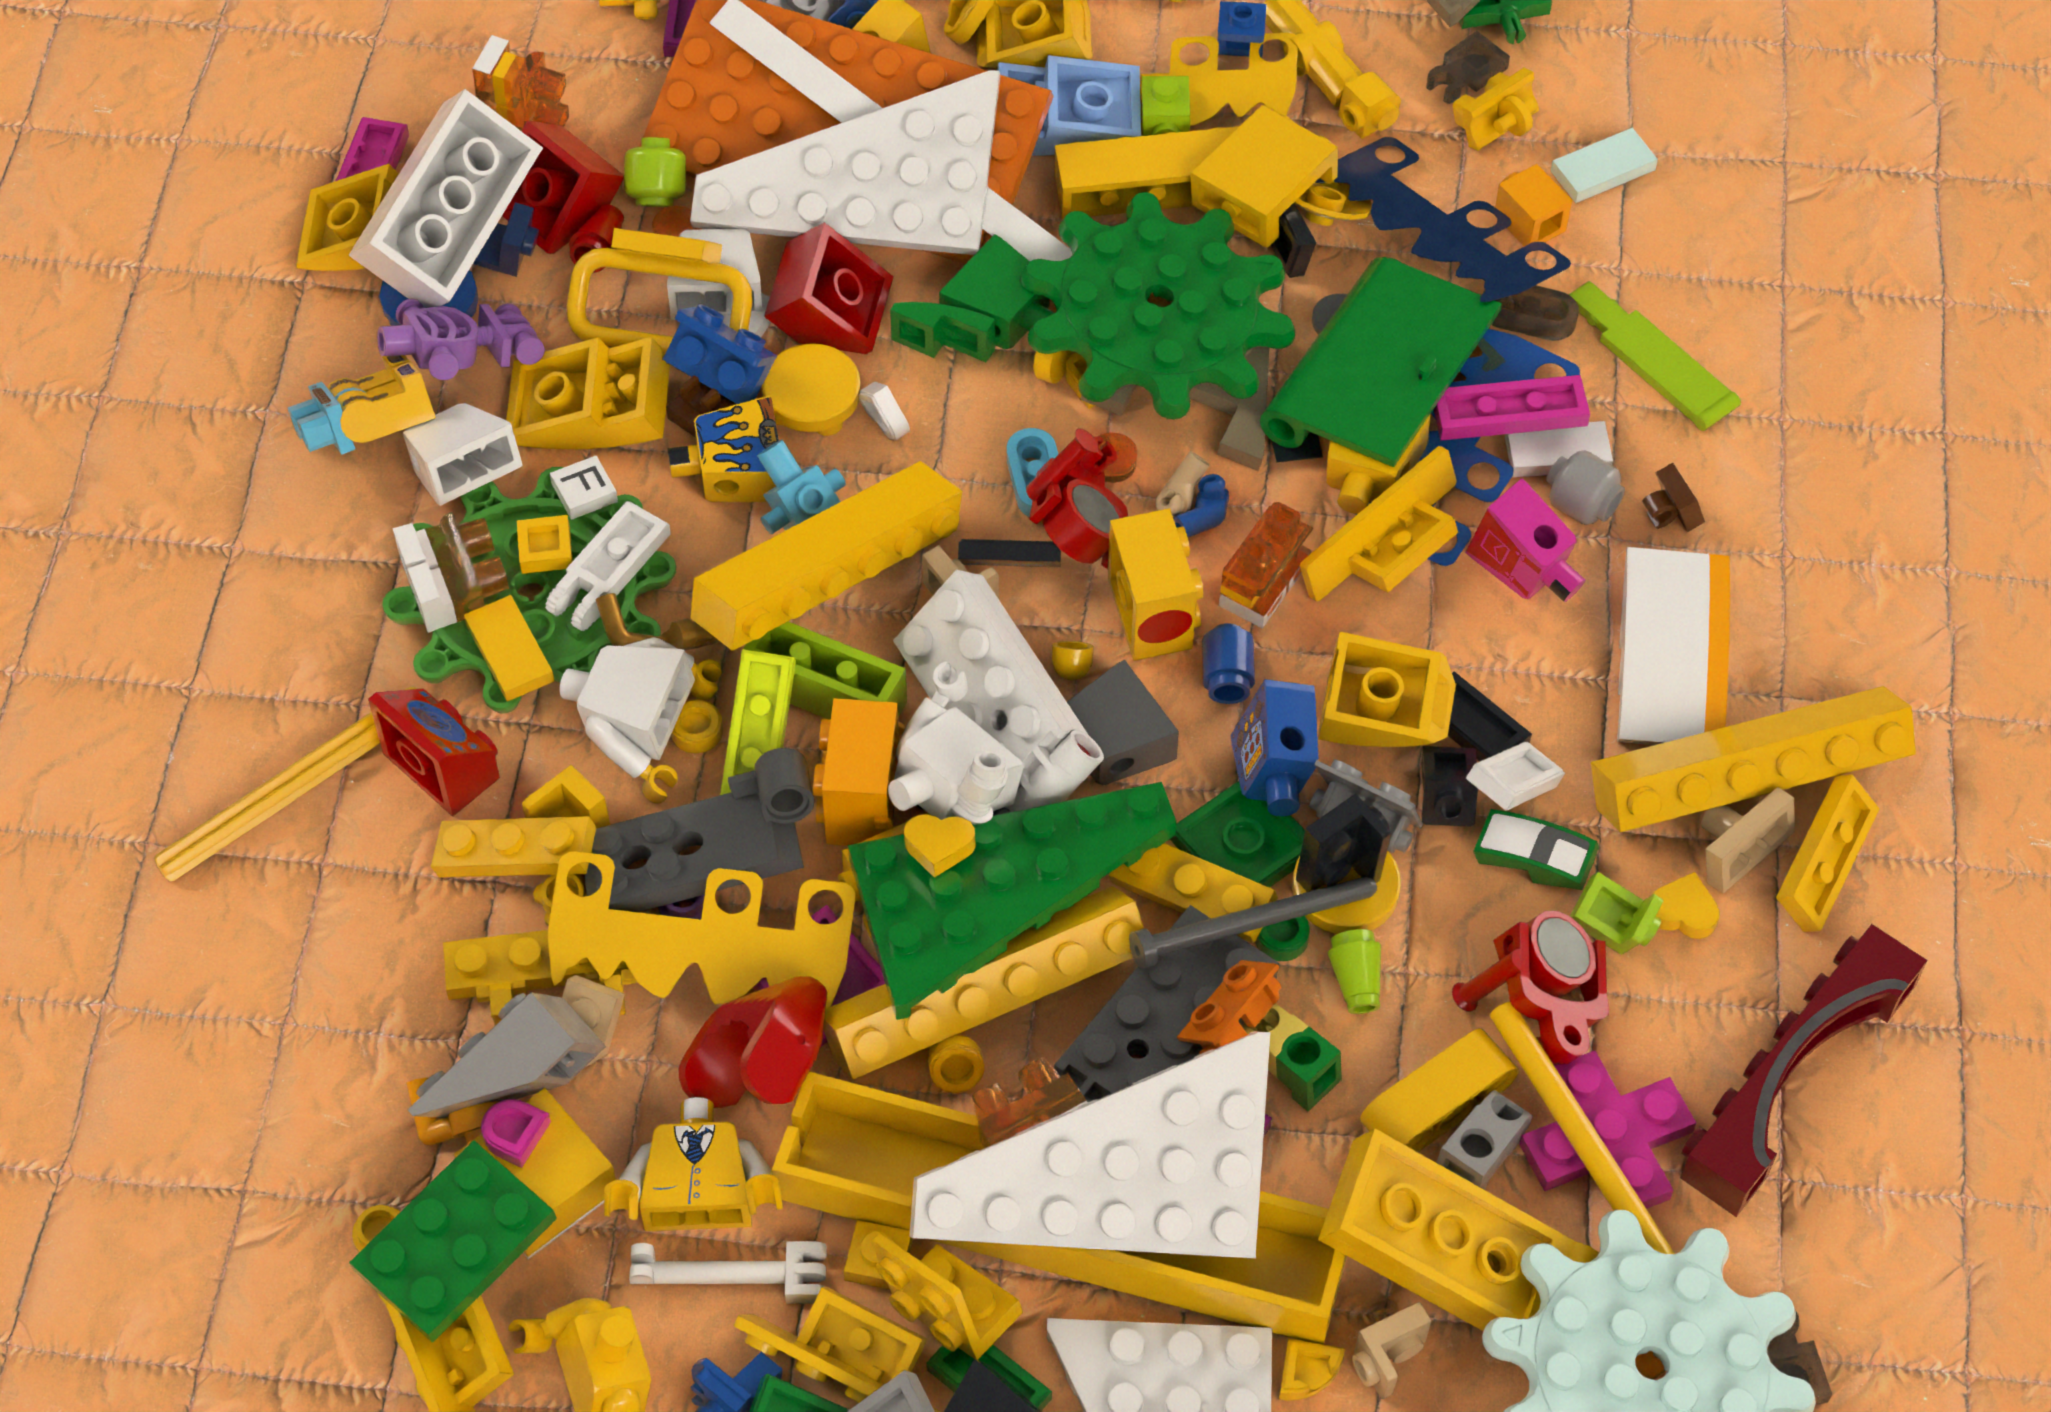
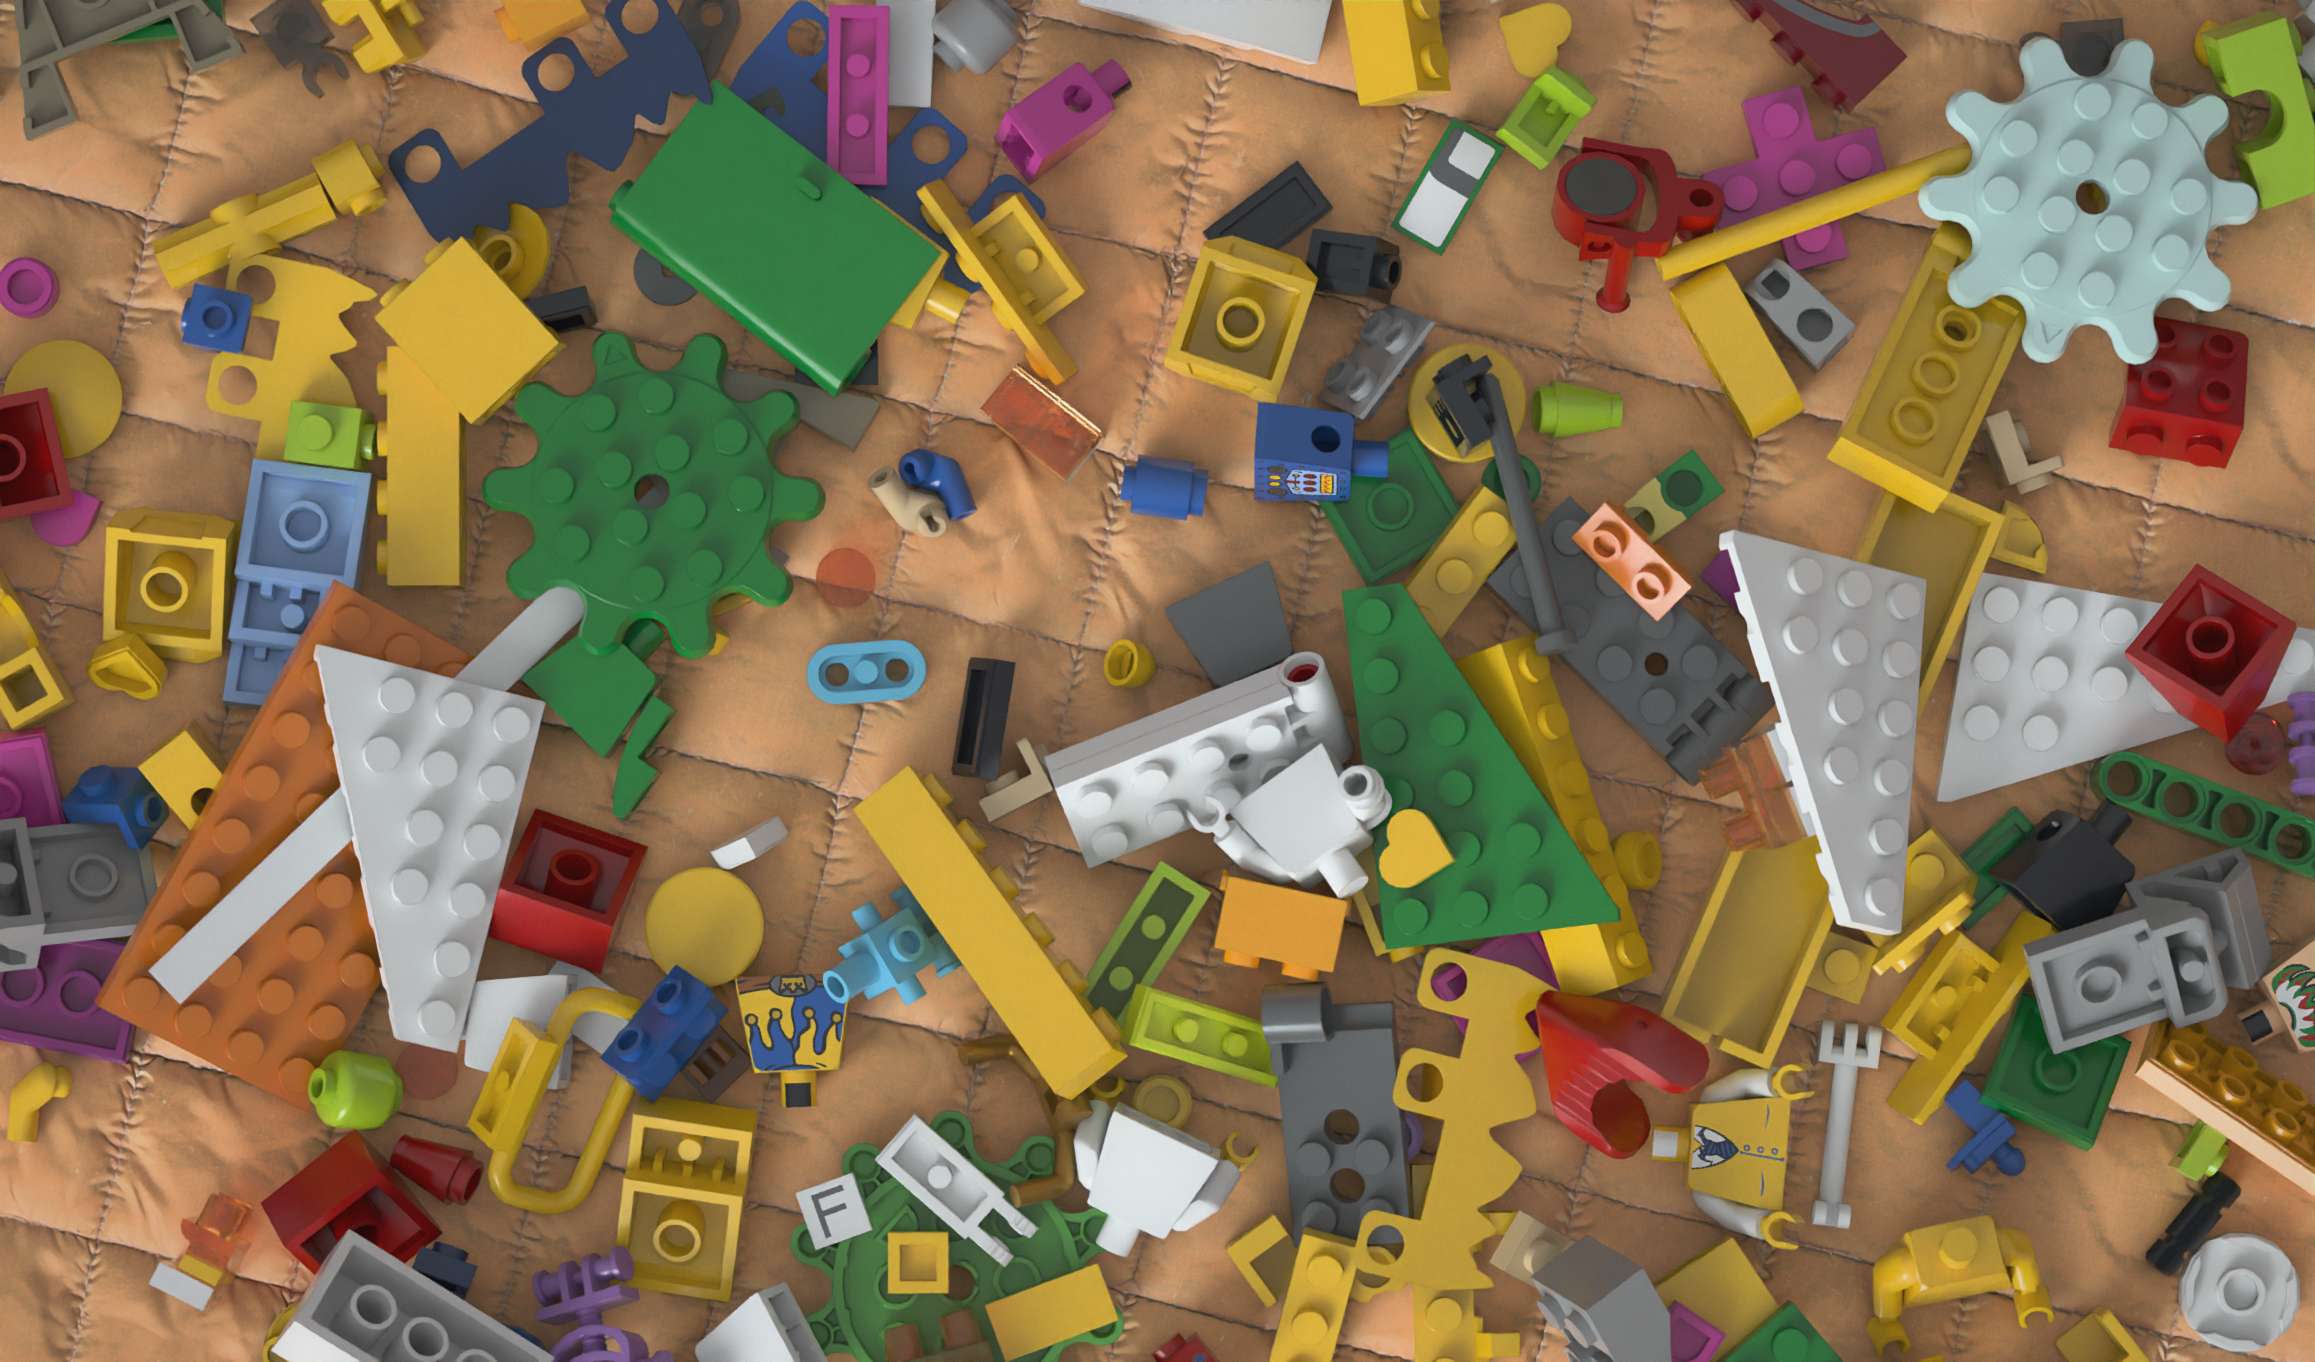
camera: 85 degrees left, 30 degrees up
red piece [1026,428,1128,569] -> none
yellow brick [1108,508,1204,661] -> none
white tile [1466,742,1565,811] -> none

